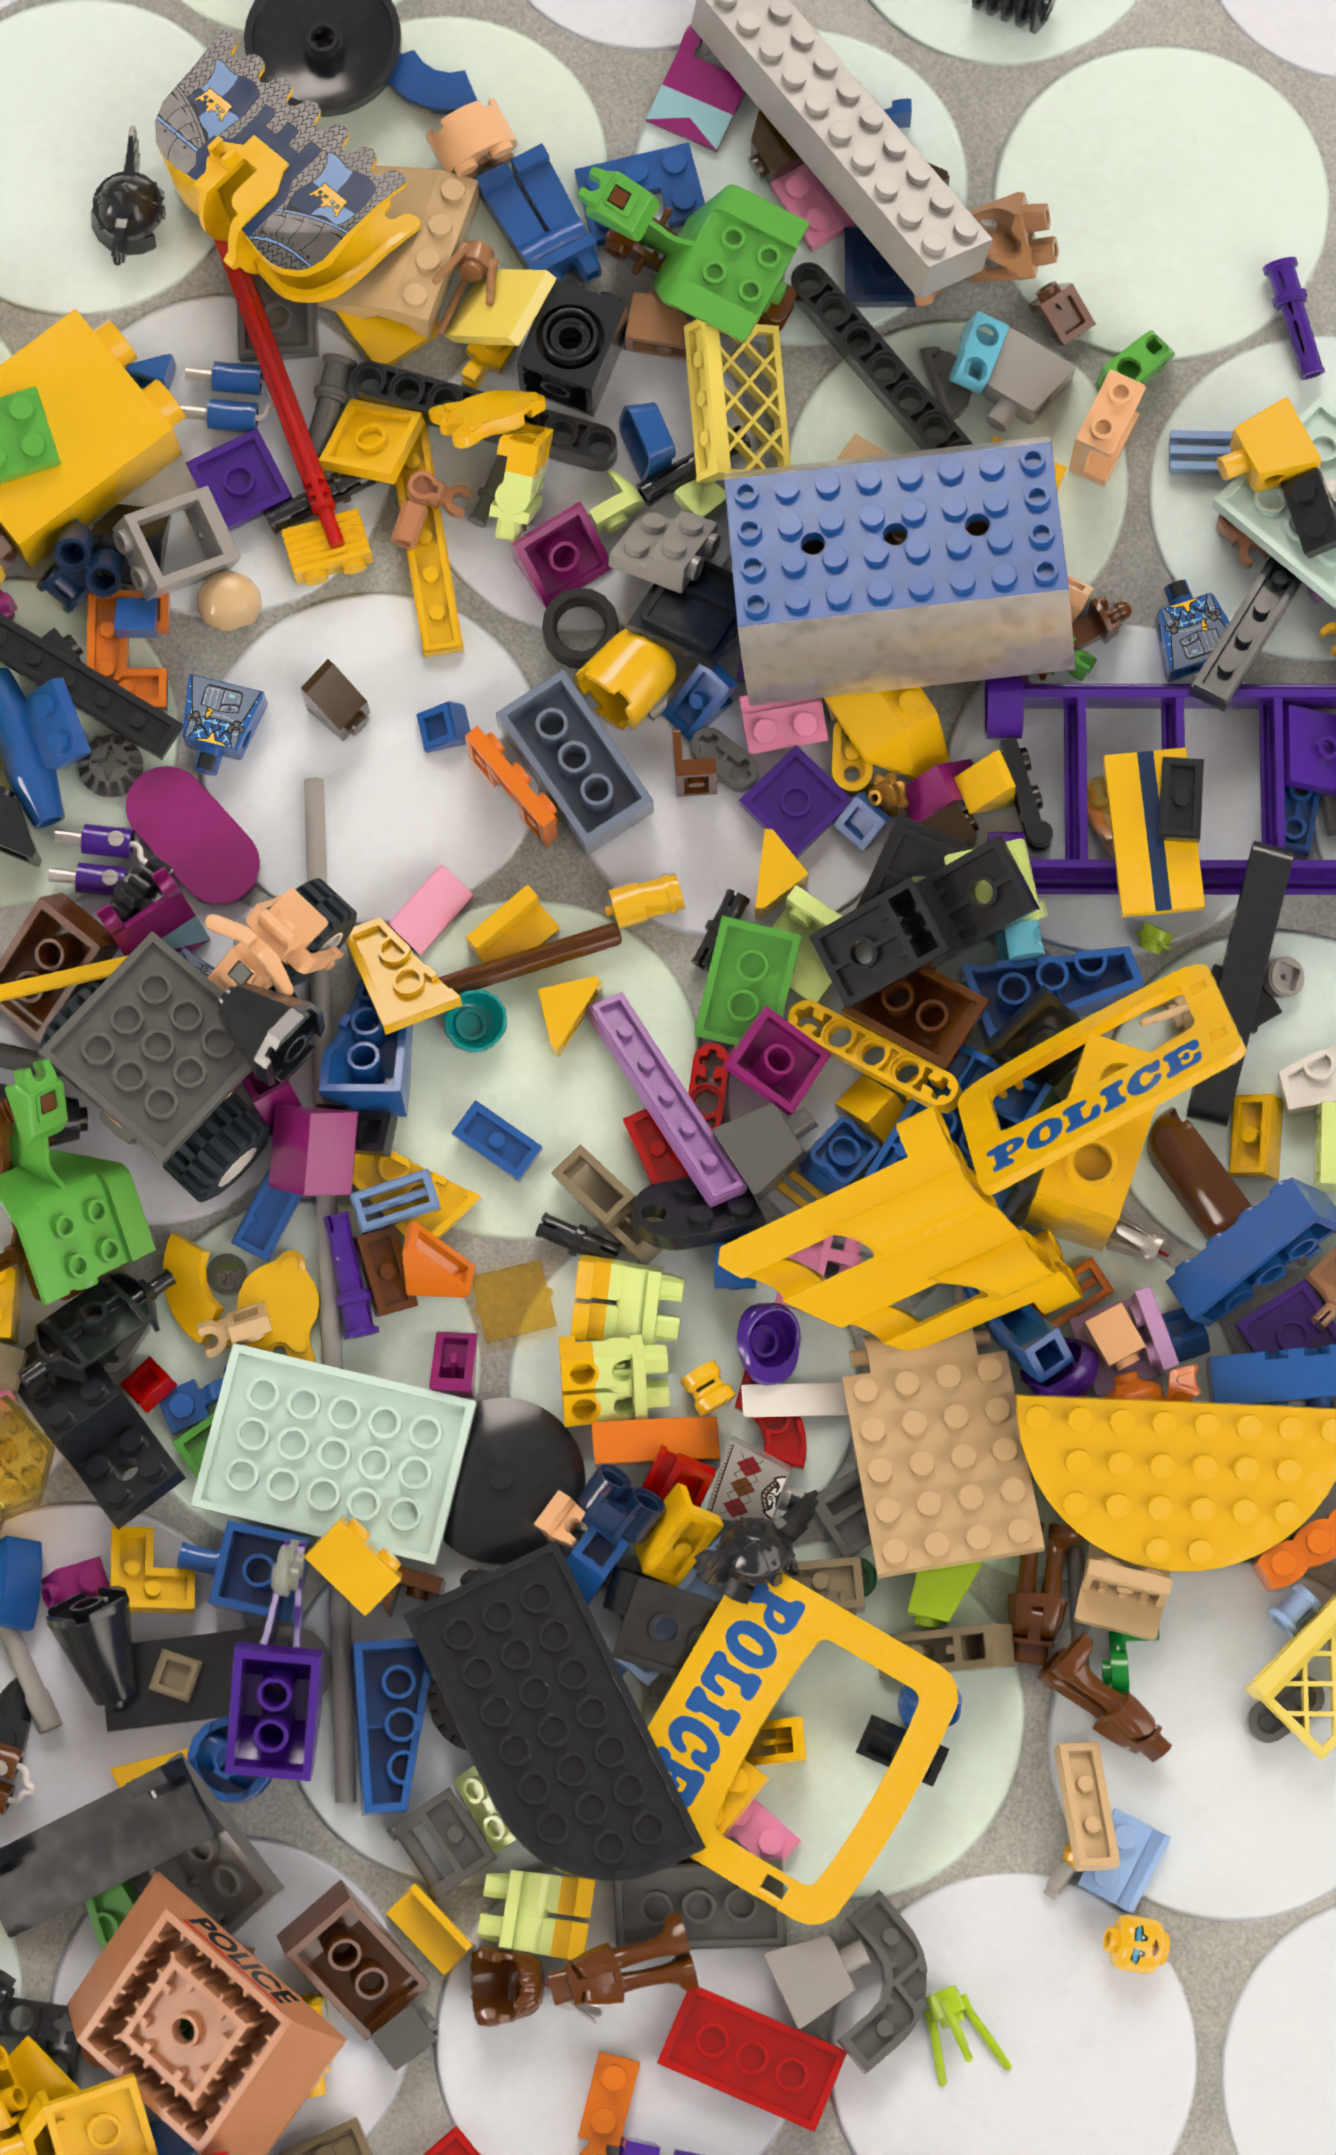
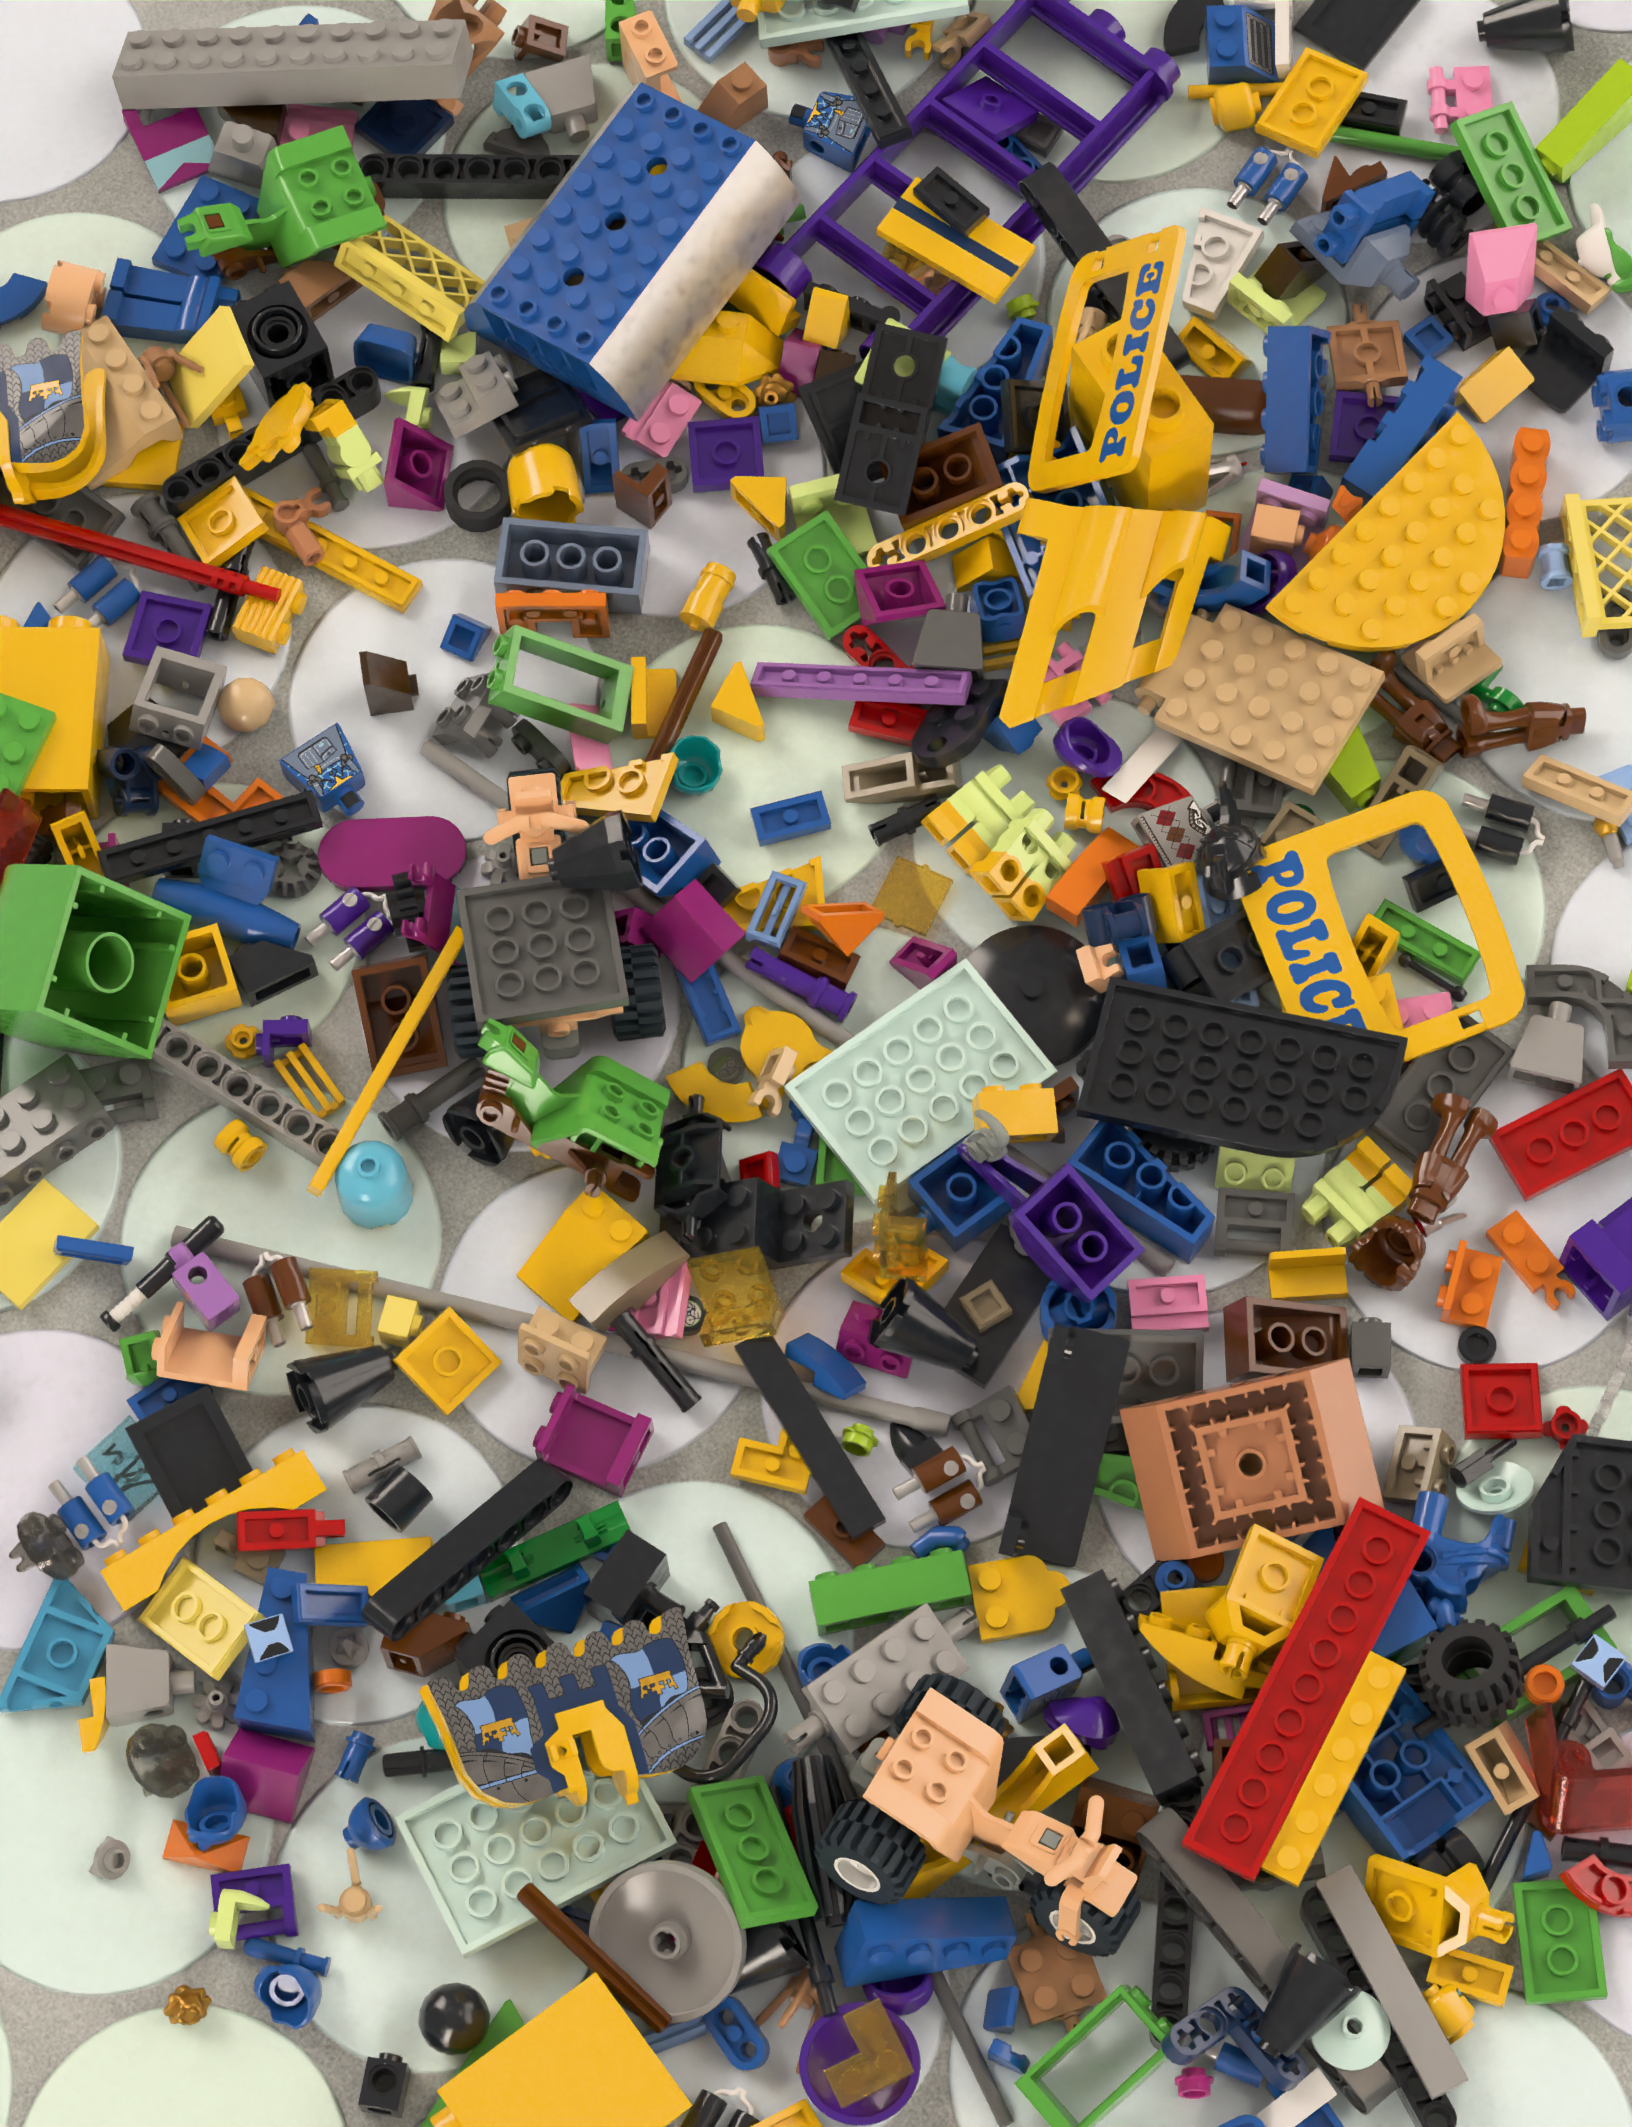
camera: 50 degrees left, 10 degrees down
none -> dark grey beam [144,743,207,806]
none -> light grey torso [208,121,277,189]
none -> dark grey plate [432,673,520,758]
none -> bright green window [487,625,634,744]
none -> pearl dark grey plate [511,718,572,780]
none -> medium nougat slope [697,62,768,130]
none -> yellow panel [728,269,802,337]
none -> clear yellow bracket [872,1172,928,1282]
none -> dark grey plate [950,1385,1031,1487]
none -> yellow plate [1046,766,1083,801]
none -> bright pink plate [1127,1274,1209,1332]
none -> blue plate [1155,1560,1195,1593]
none -> bright green tile [1374,899,1481,987]
none -> black hinge [1398,953,1467,1002]
none -> orange bracket [1435,1240,1503,1328]
none -> black tile [1457,1326,1497,1364]
none -> black piece [1460,793,1545,865]

